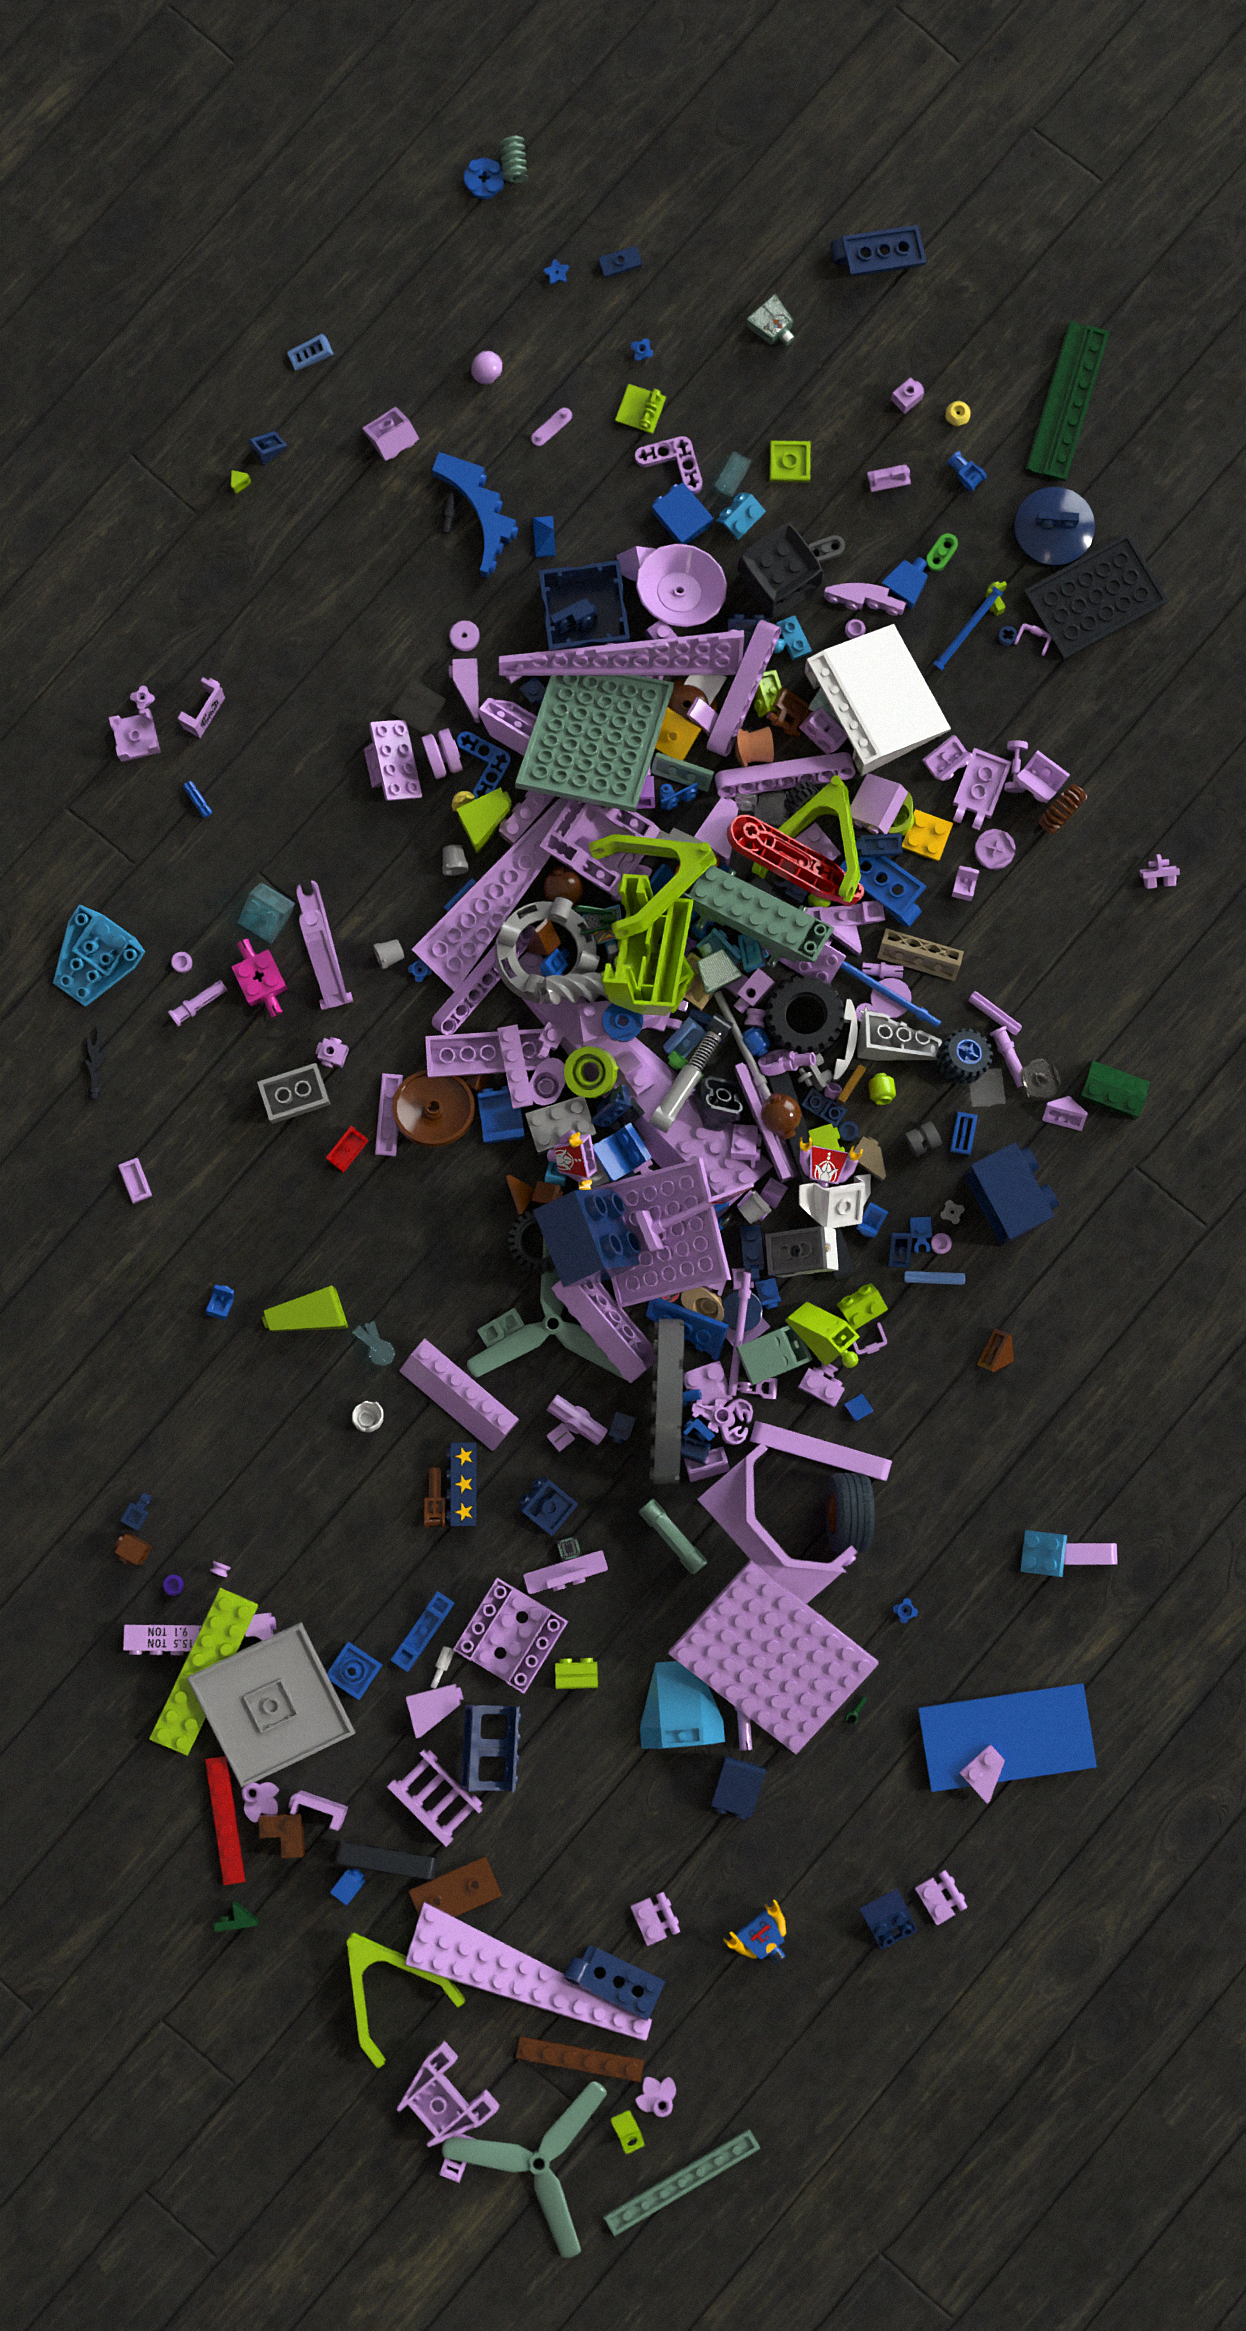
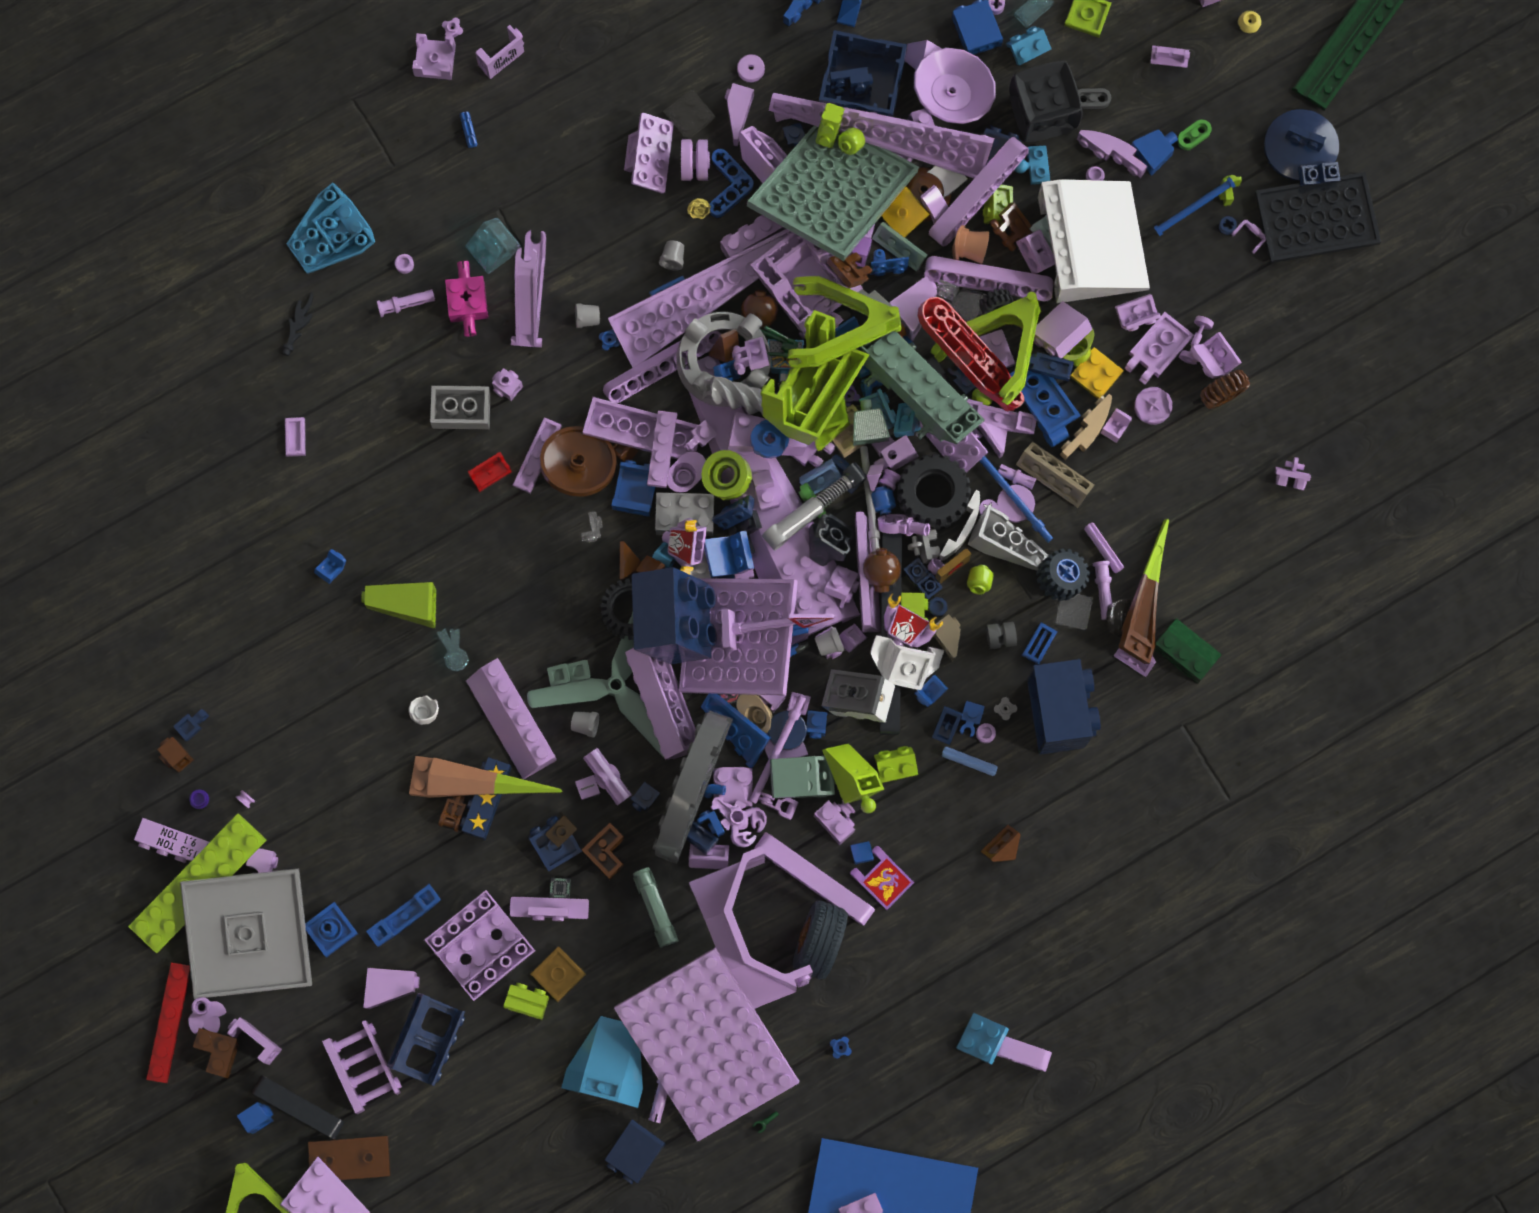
camera: 15 degrees right, 5 degrees down
dark green slope [214,1901,259,1932] -> none
white axle [431,1646,455,1689] -> none
lime slope [457,788,512,853] -> none
dark blue hinge [740,1225,764,1282] -> none
lavender piece [853,1323,887,1355] -> none
blue connector [946,451,987,492] -> none
none -> nougat plate [409,756,562,798]
none -> pearl gold tile [531,946,586,1002]
none -> dark brown bracket [545,812,577,847]
none -> light grey piece [571,712,599,738]
none -> clear bracket [581,511,603,542]
none -> reddish brown brick [582,823,624,880]
none -> lavender plate [732,336,769,375]
none -> lime brick [815,103,845,148]
none -> reddish brown plate [827,252,872,289]
none -> lime head [838,127,865,155]
none -> flag [850,846,914,910]
none -> lavender slope [867,464,884,491]
none -> tan slope [1060,394,1112,460]
none -> reddish brown plate [1118,519,1169,664]
none -> dark blue slope [1298,162,1340,186]

